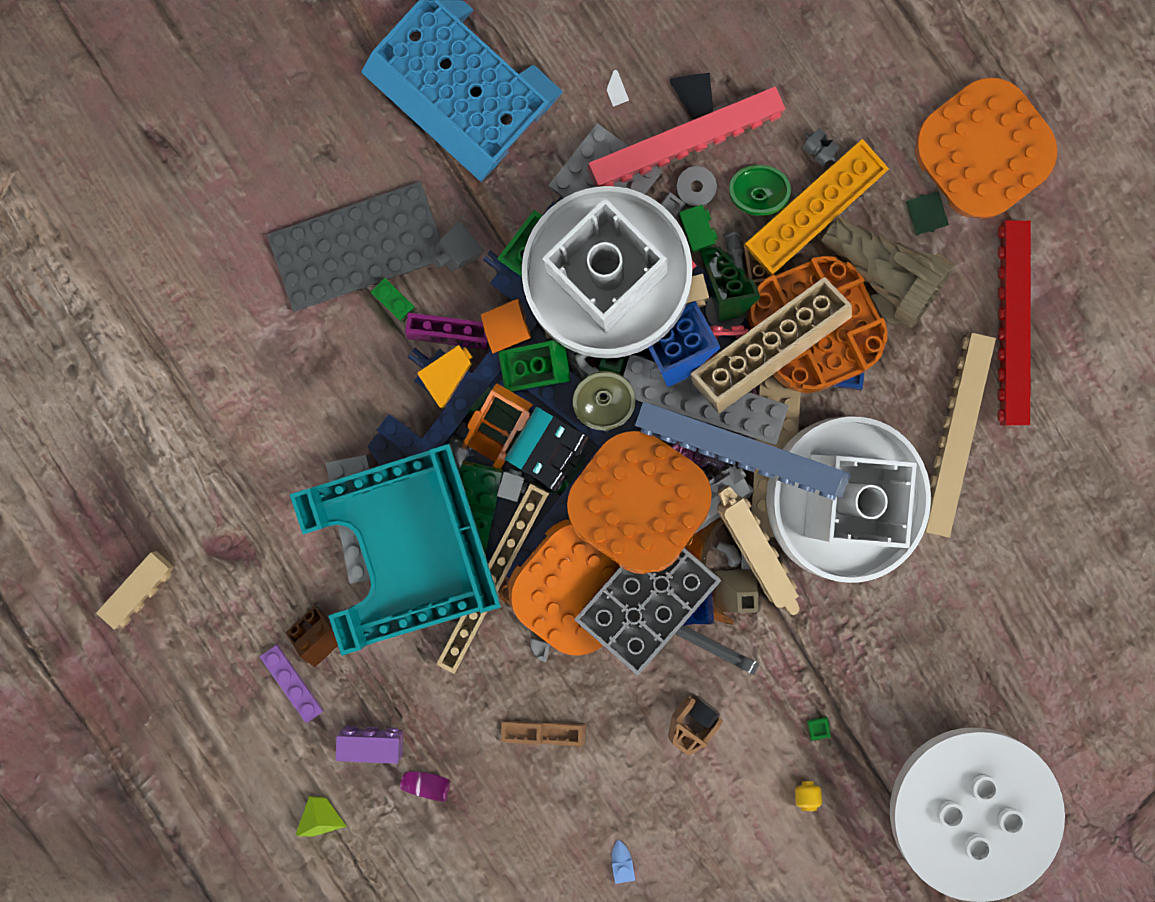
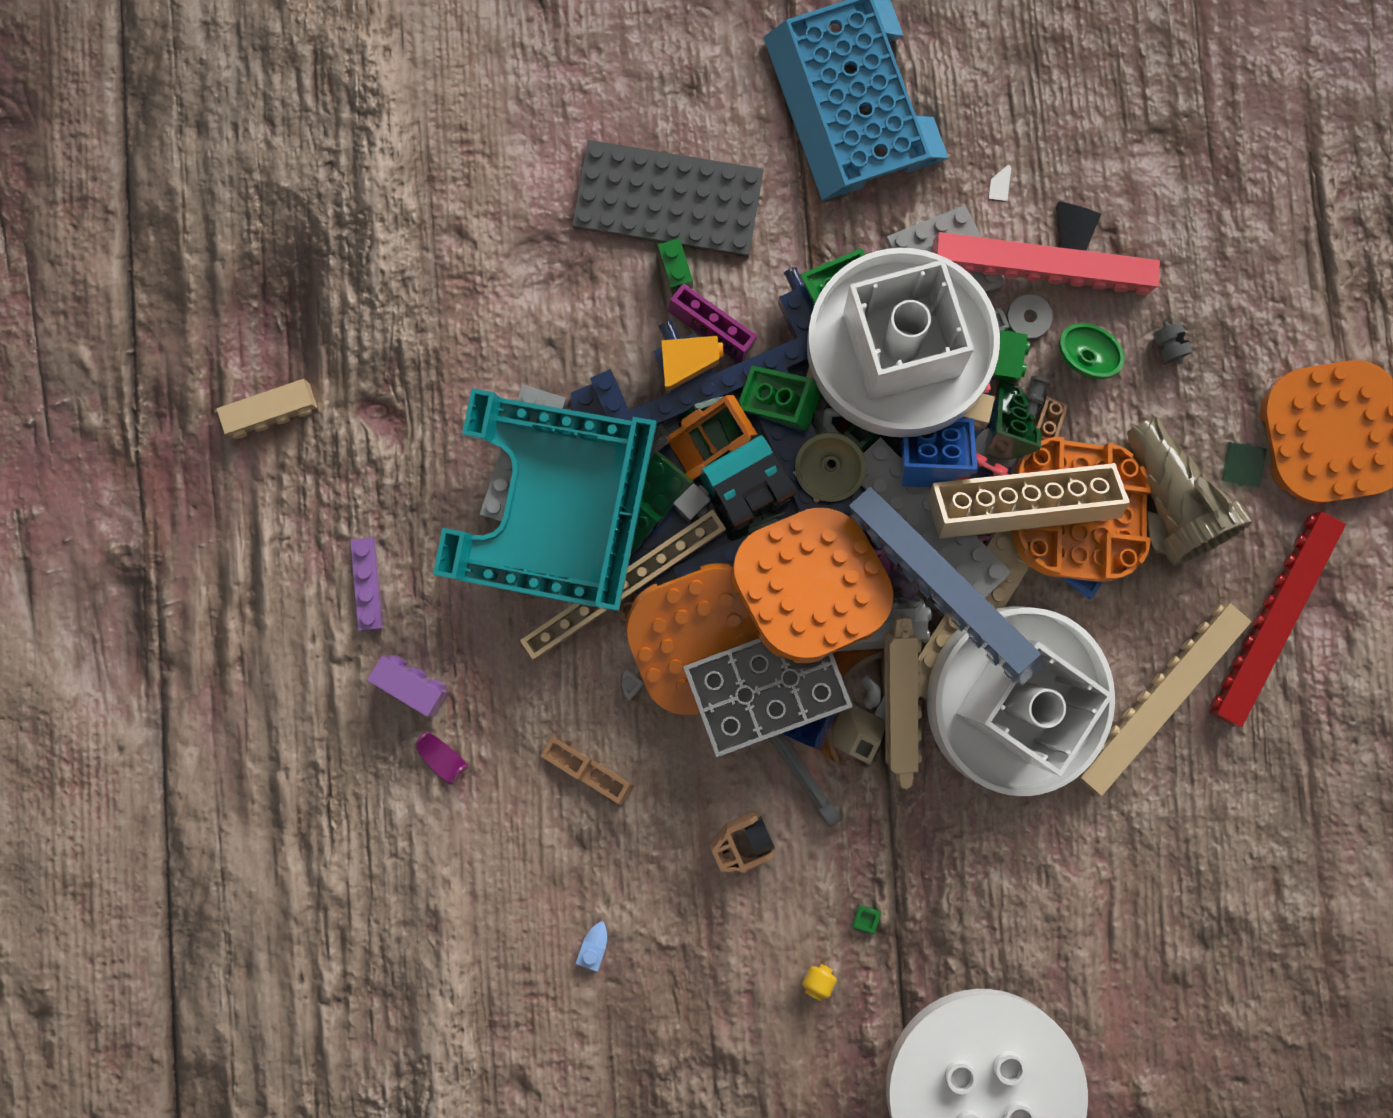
camera: 25 degrees right, 5 degrees down
reddish brown slope [286,605,338,667] -> none
lime slope [296,796,347,837] -> none
dark grey torso [432,221,484,271] -> none
orange slope [481,299,532,353] -> none
light orange plate [744,139,889,276] -> none

